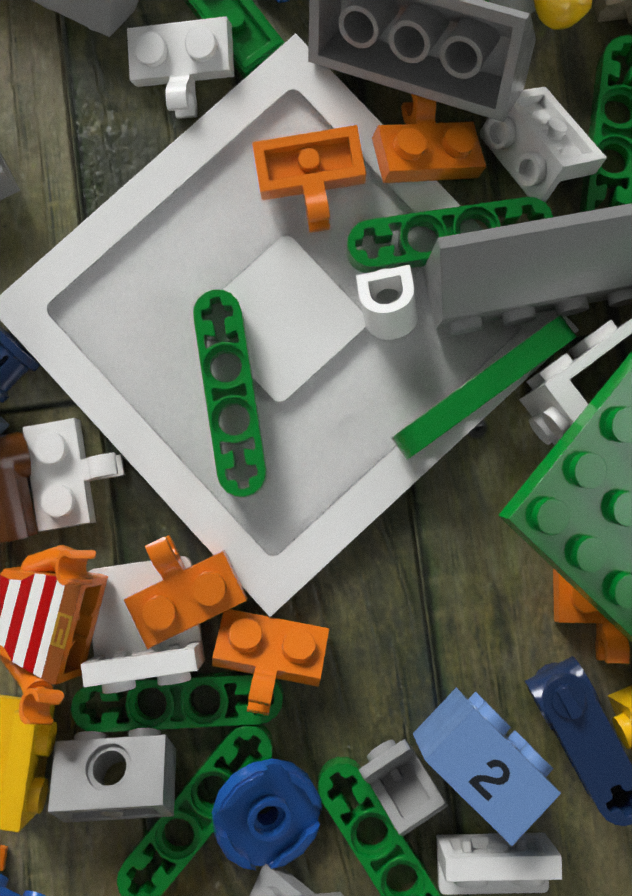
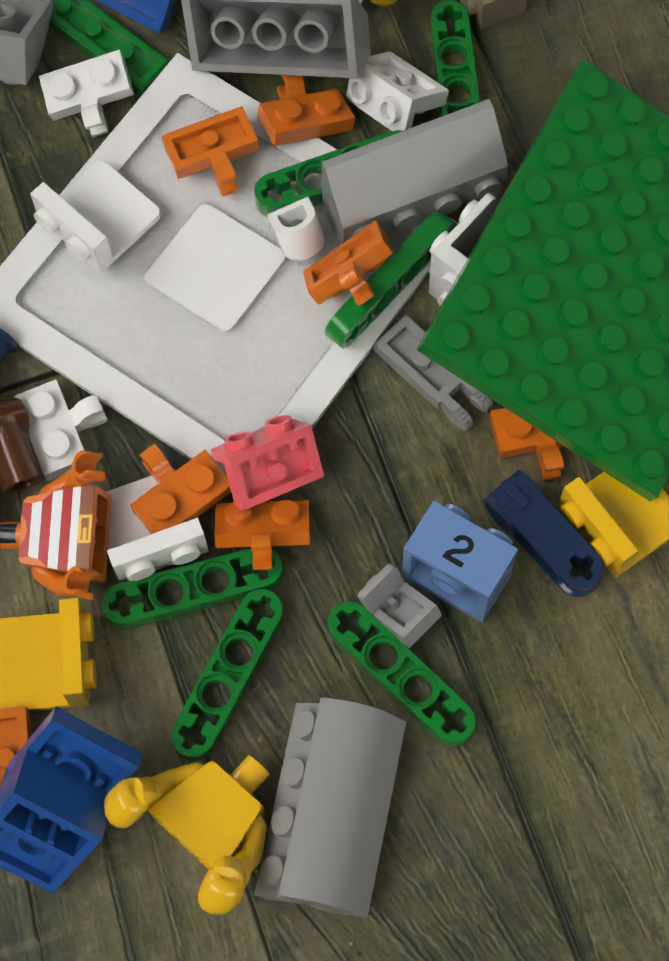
camera: 10 degrees left, 15 degrees down
light grey brick [48,728,176,823] -> none
green beam [193,289,267,497] -> none
blue plate [212,758,322,870] -> none
white bracket [436,832,562,895] -> none
none -> white bracket [30,161,160,273]
none -> coral bracket [211,415,324,511]
none -> orange plate [303,220,393,307]
none -> light grey hinge [373,315,494,432]

